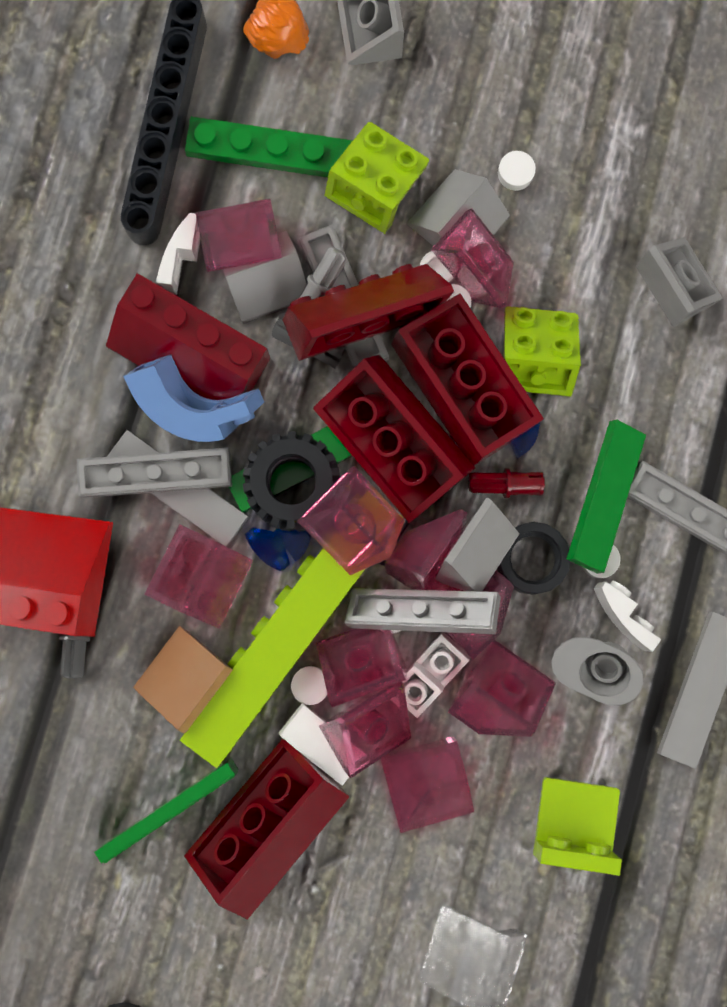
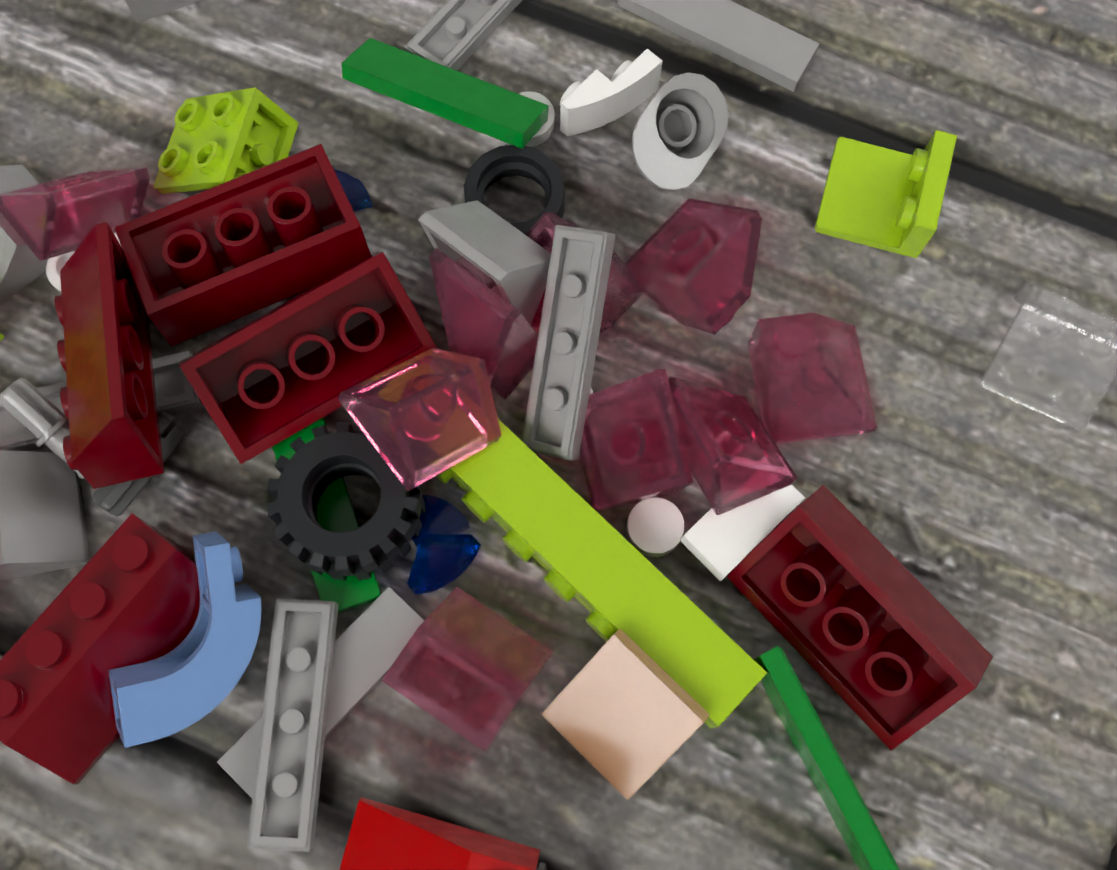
camera: 80 degrees left, 10 degrees down
white slope [389,632,471,718] -> none
dark red axle [468,468,545,498] -> none

